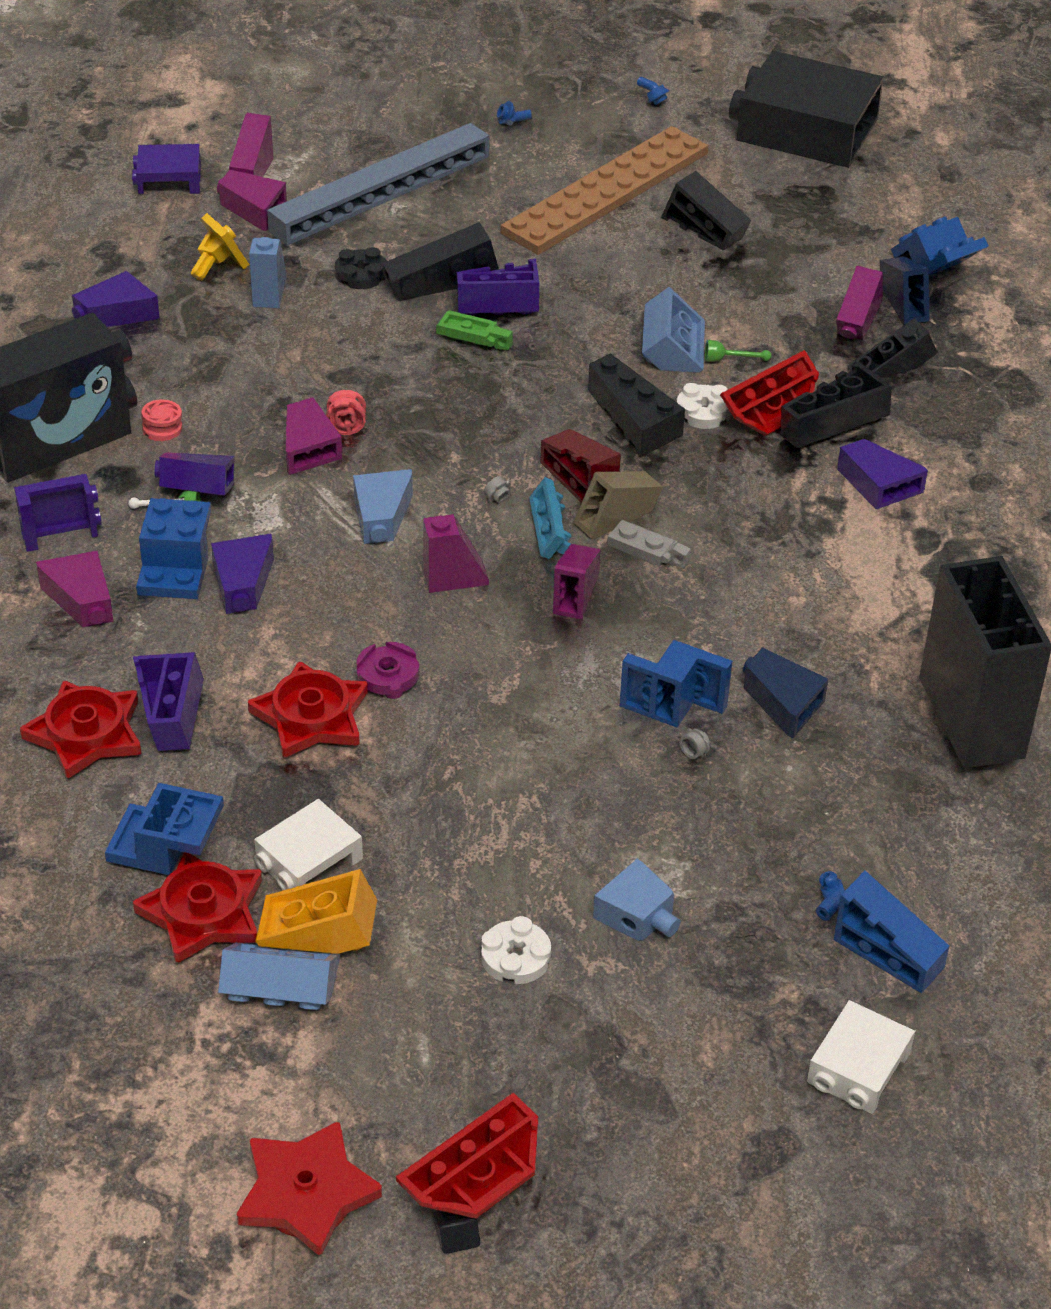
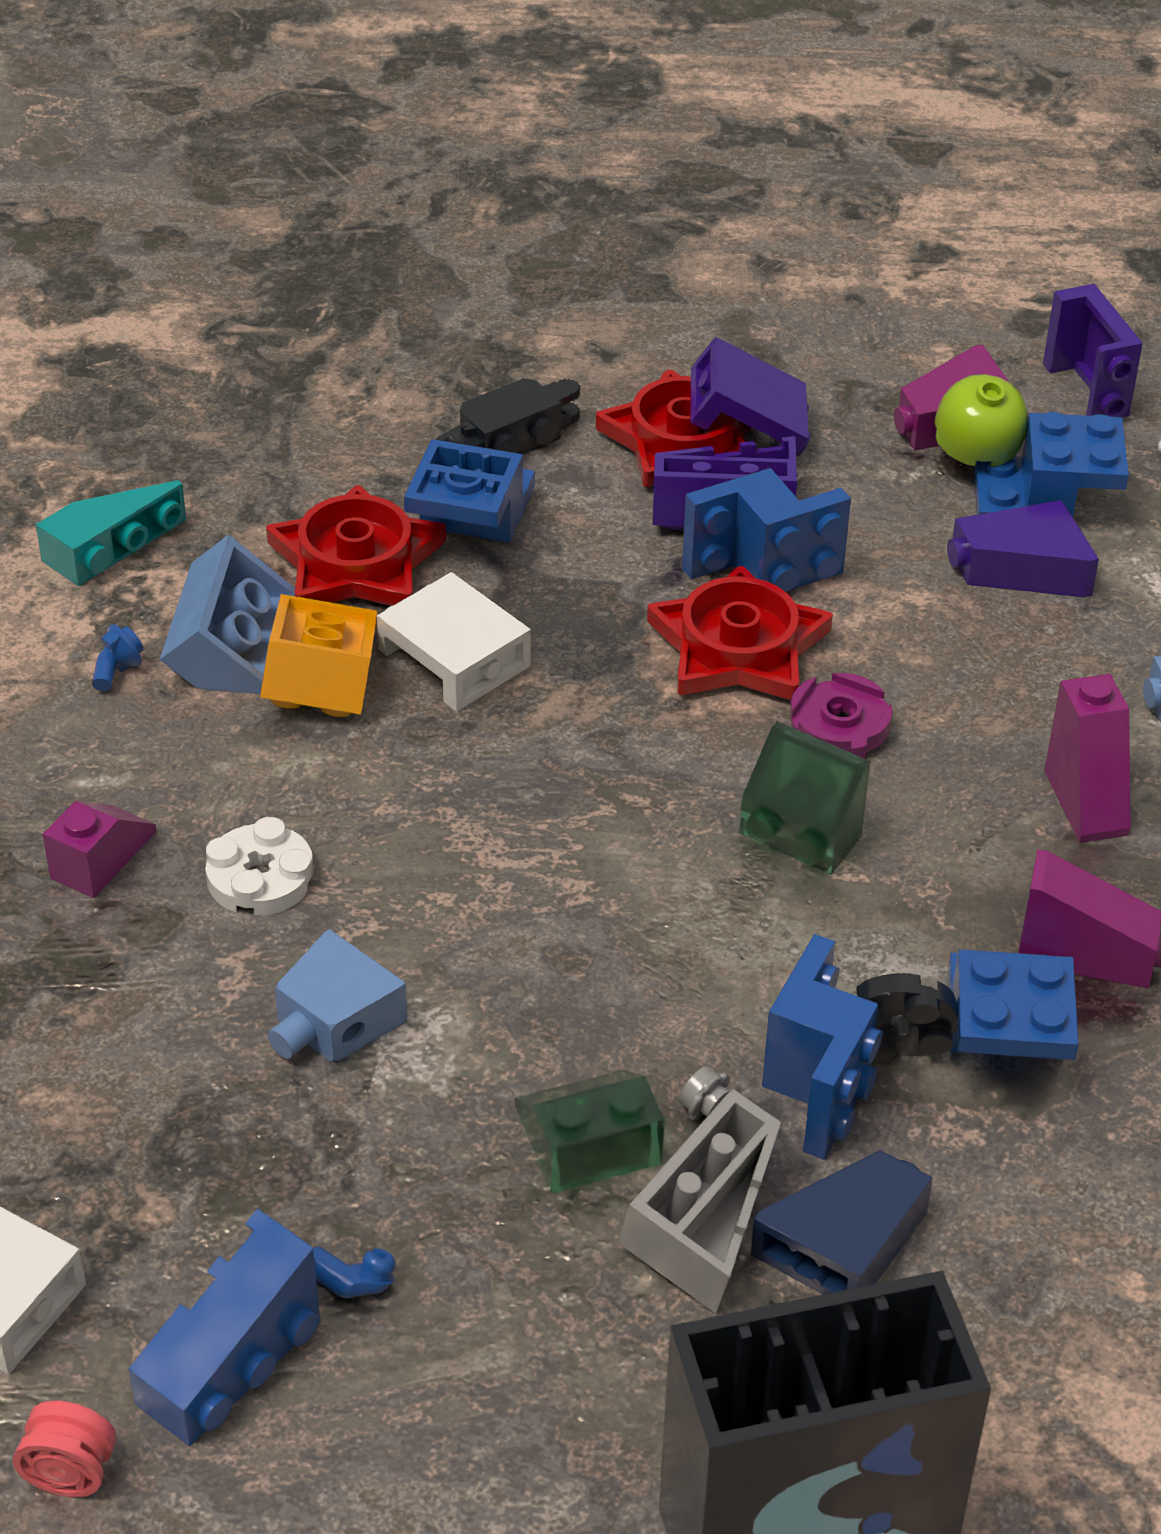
camera: 90 degrees right, 0 degrees up
none -> coral wheel [12,1401,117,1497]
none -> teal slope [35,480,186,587]
none -> magenta slope [42,801,157,898]
none -> blue plate [92,624,144,691]
none -> black hinge [436,379,580,454]
none -> clear green slope [515,1070,665,1194]
none -> light grey wedge [618,1088,781,1314]
none -> blue bracket [682,468,851,592]
none -> dark purple panel [691,336,810,456]
none -> clear green slope [739,721,871,875]
none -> black plate [856,973,957,1064]
none -> lime cylinder [934,374,1028,467]
none -> blue bracket [948,949,1079,1060]

